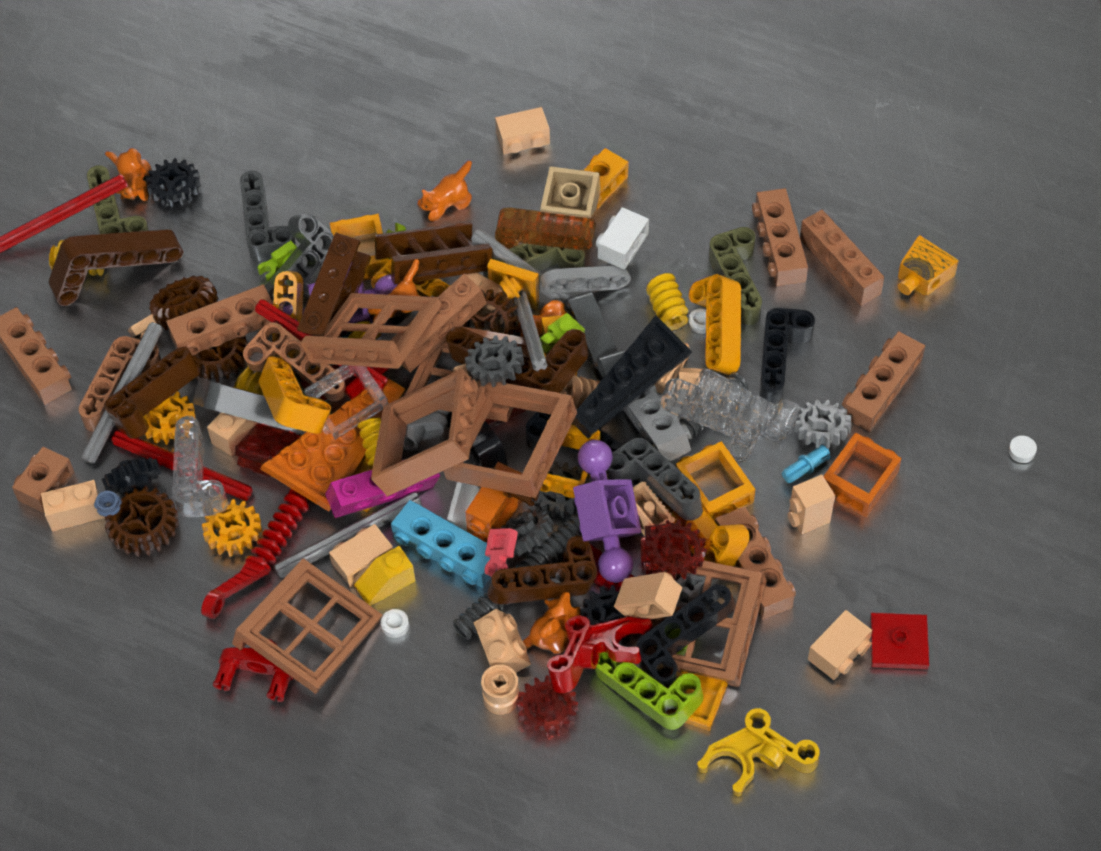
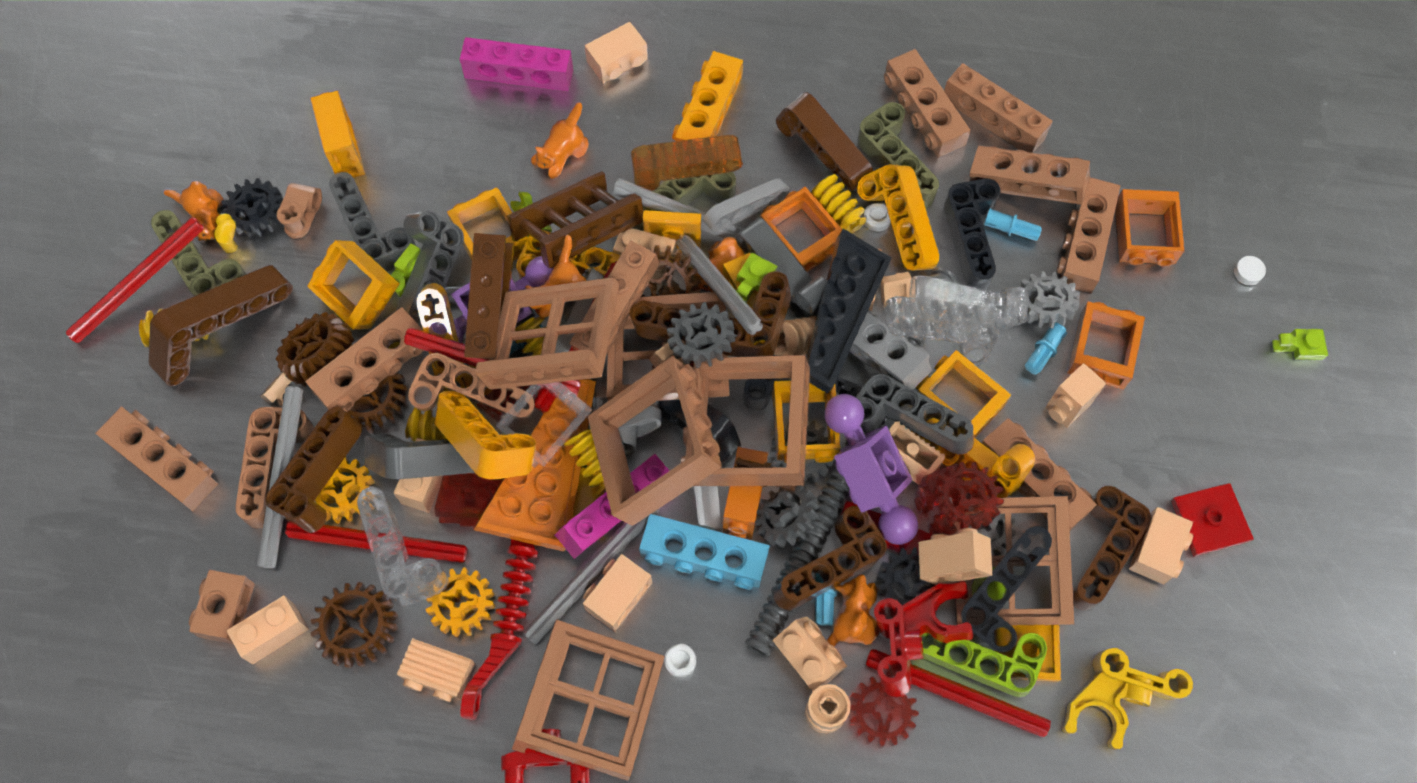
camera: 20 degrees left, 10 degrees up
sand blue plate [94,490,122,517] -> none
black gear [101,457,162,495] -> none
yellow slope [354,546,416,606] -> none
coral plate [485,528,518,577] -> none
light orange plate [499,275,522,300] -> none
tan slope [540,166,601,218] -> none
white brick [596,207,649,270] -> none
light orange torso [898,235,959,295] -> none
none -> yellow arm [214,213,238,254]
none -> nougat piece [277,183,322,239]
none -> light orange window [307,240,400,330]
none -> light orange window [310,90,365,178]
none -> light nougat brick [397,639,476,703]
none -> dark pink brick [459,37,574,92]
none -> orange window [760,187,842,272]
none -> reddish brown beam [775,92,873,192]
none -> medium azure axle [815,573,837,626]
none -> red axle [866,649,1051,737]
none -> nougat brick [970,146,1090,205]
none -> medium azure axle [984,208,1042,241]
none -> reddish brown beam [1073,486,1151,611]
none -> orange window [1115,189,1184,266]
none -> lime plate [1272,329,1328,360]

